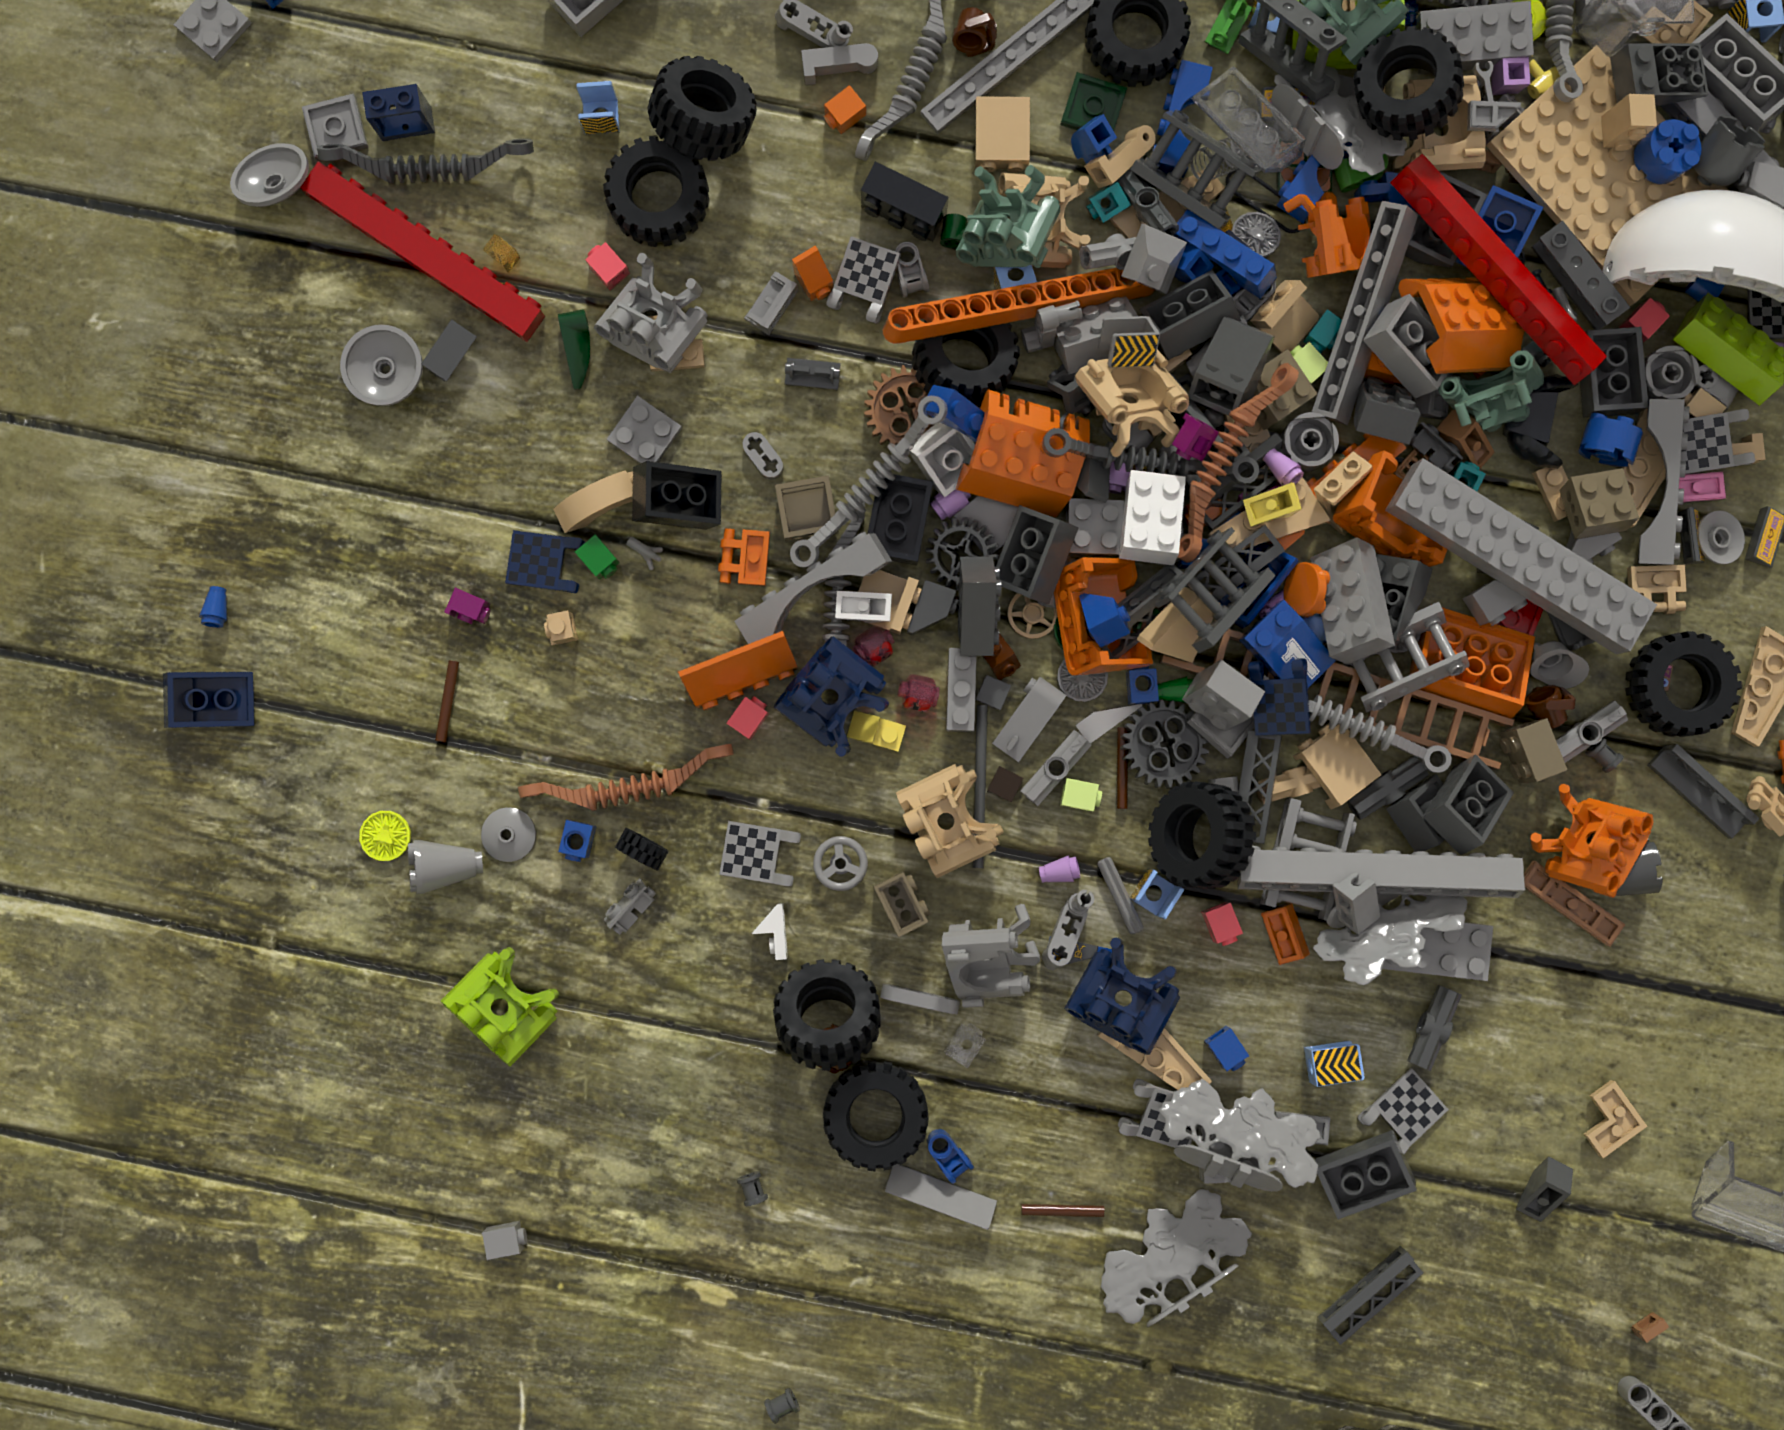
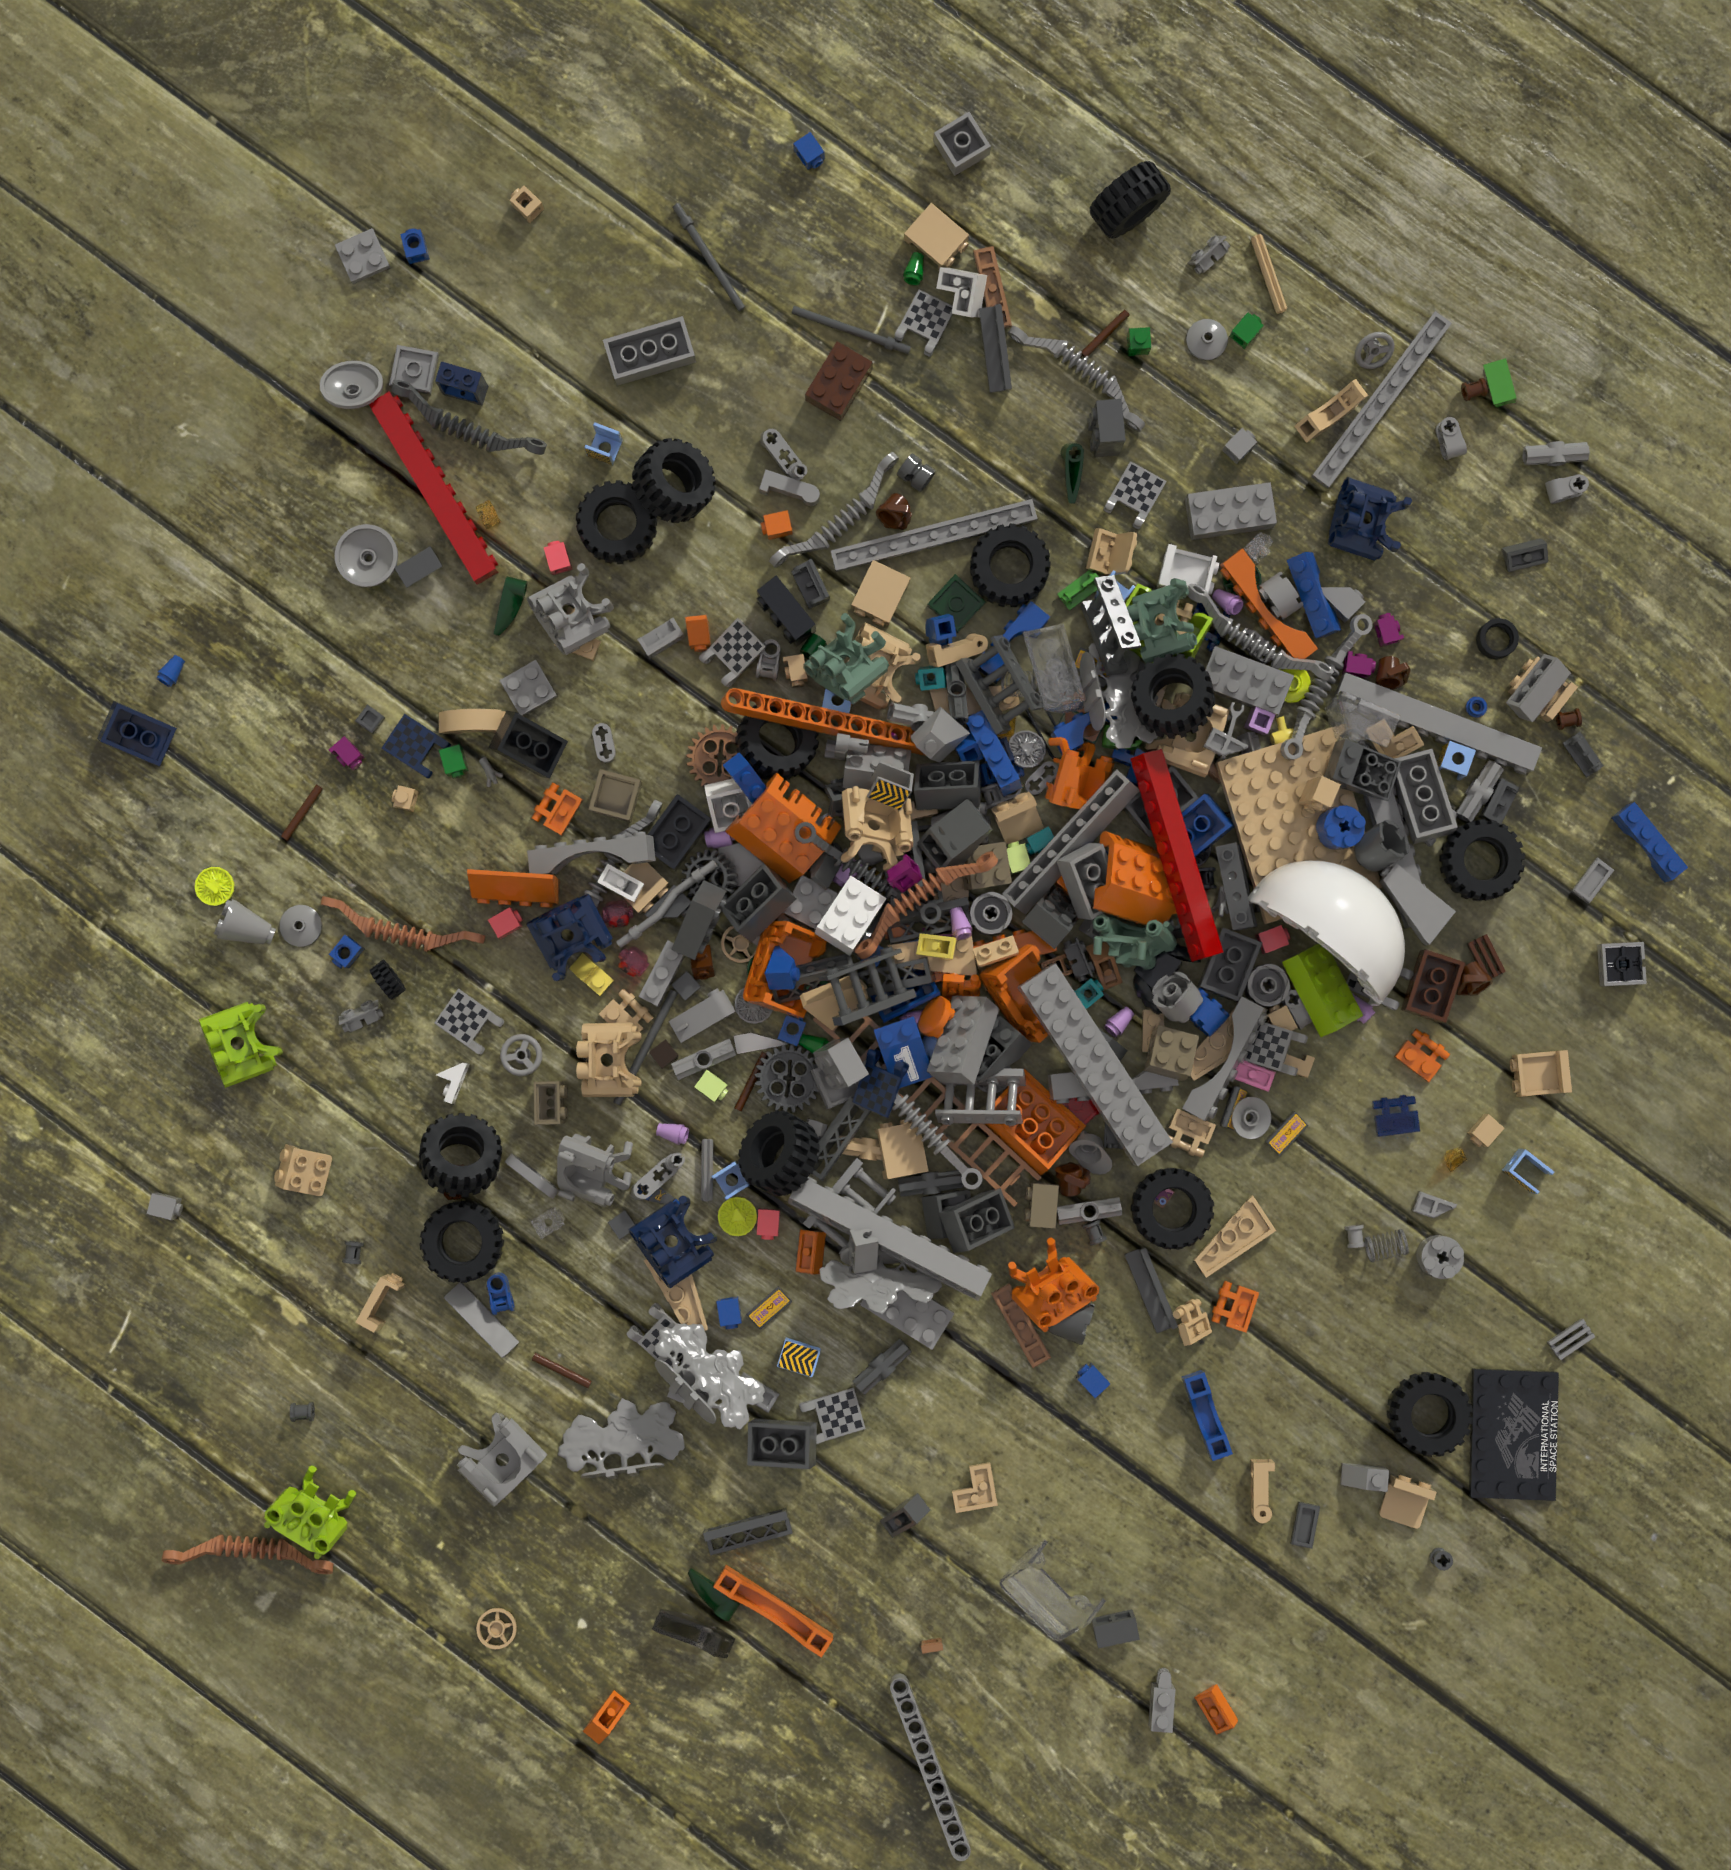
camera: 25 degrees right, 0 degrees up
dark grey hinge [785,358,841,390] -> none
light grey piece [790,395,948,567] -> none
none -> tan bracket [274,1144,332,1196]
none -> dark grey tile [355,704,385,734]
none -> tan panel [355,1273,406,1333]
none -> light grey piece [457,1413,547,1507]
none -> tan plate [599,989,654,1032]
none -> dark grey tile [608,1210,635,1240]
none -> light grey bar [616,860,718,948]
none -> dark green piece [688,1568,741,1621]
none -> orange arch [713,1565,833,1658]
none -> neon yellow wheel [718,1197,757,1236]
none -> slope [746,1285,792,1330]
none -> tan brick [783,654,808,687]
none -> dark grey hinge [791,559,830,609]
none -> orange plate [942,973,981,1001]
none -> light grey beam [1024,761,1058,796]
none -> blue brick [1076,1363,1110,1398]
none -> lavender cone [1104,1006,1135,1038]
none -> light grey brick [1152,972,1203,1023]

